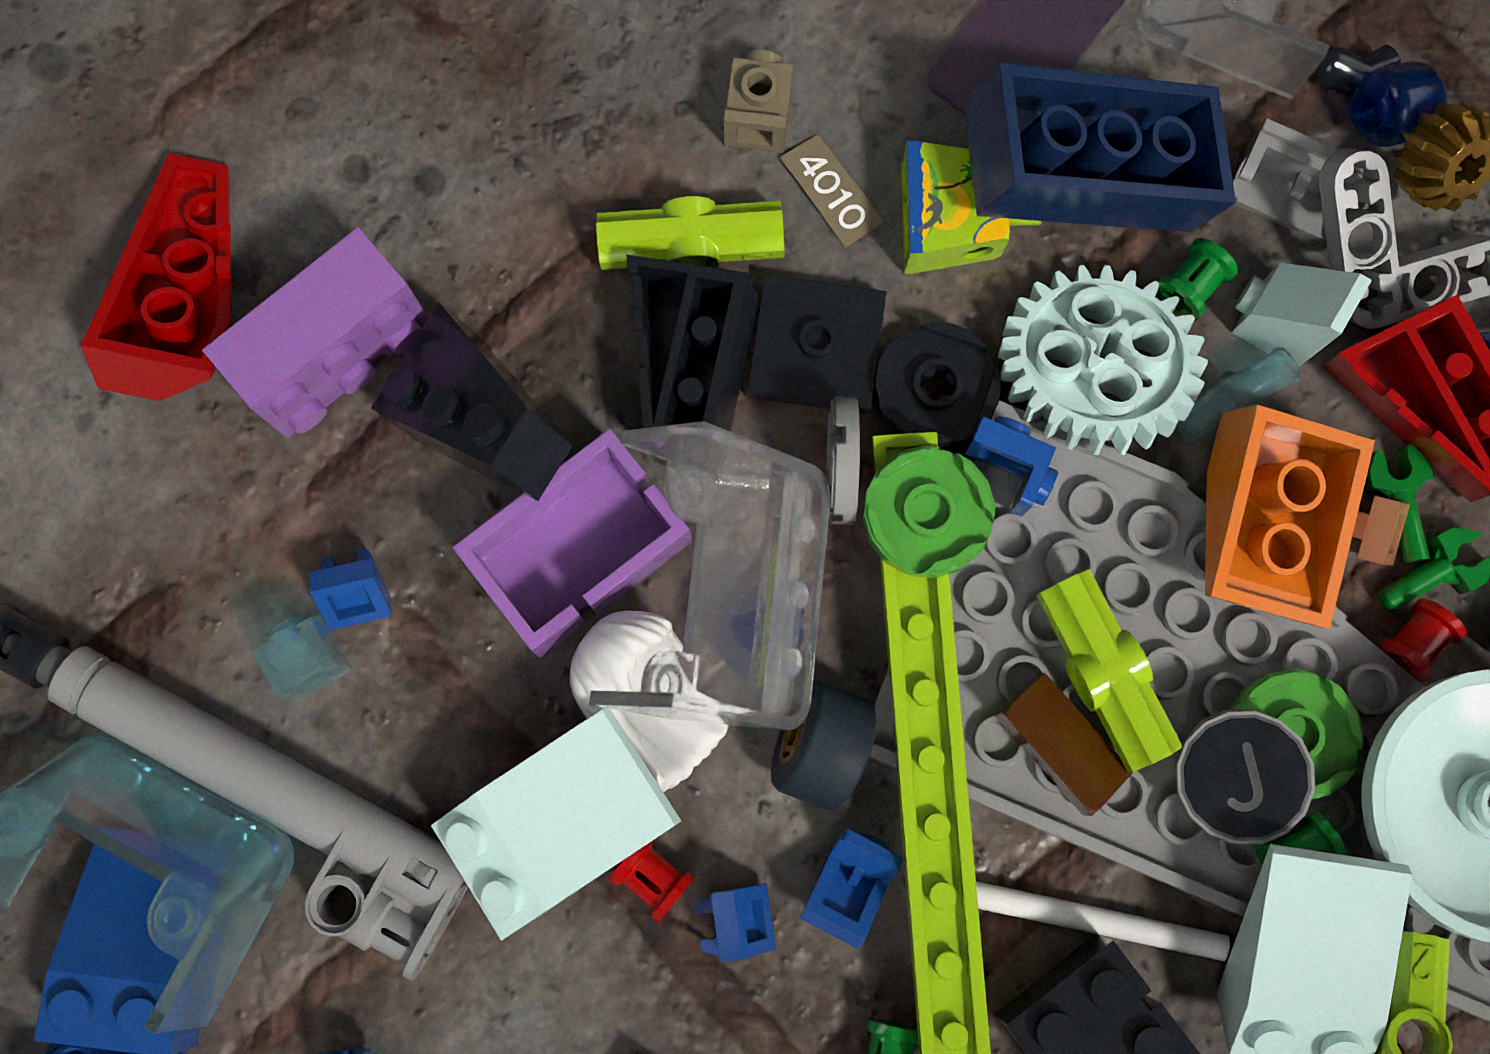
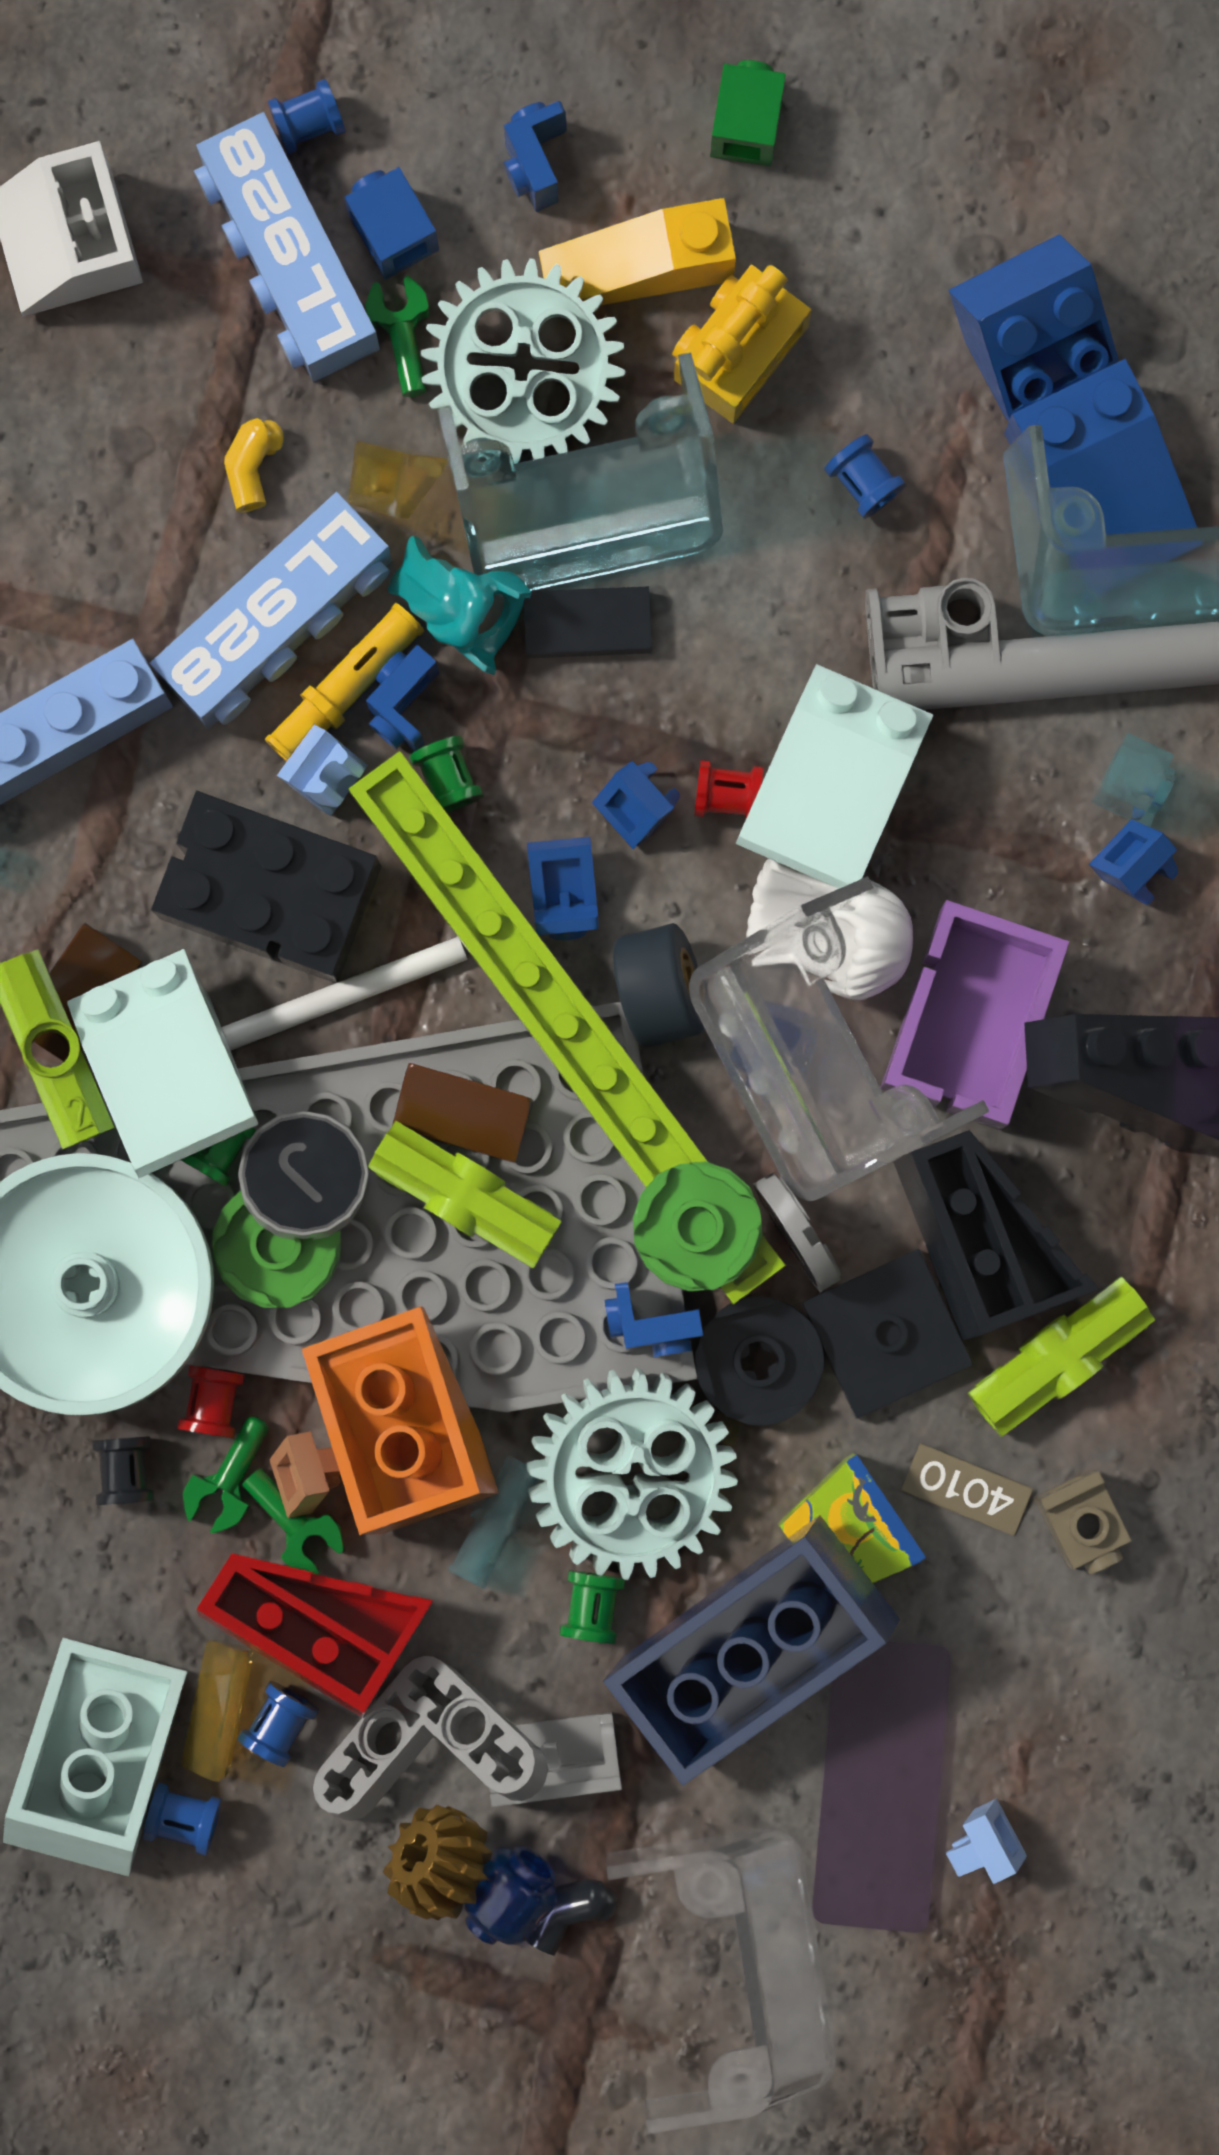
camera: 150 degrees right, 5 degrees up
light aqua slope [1231,263,1372,369] -> none

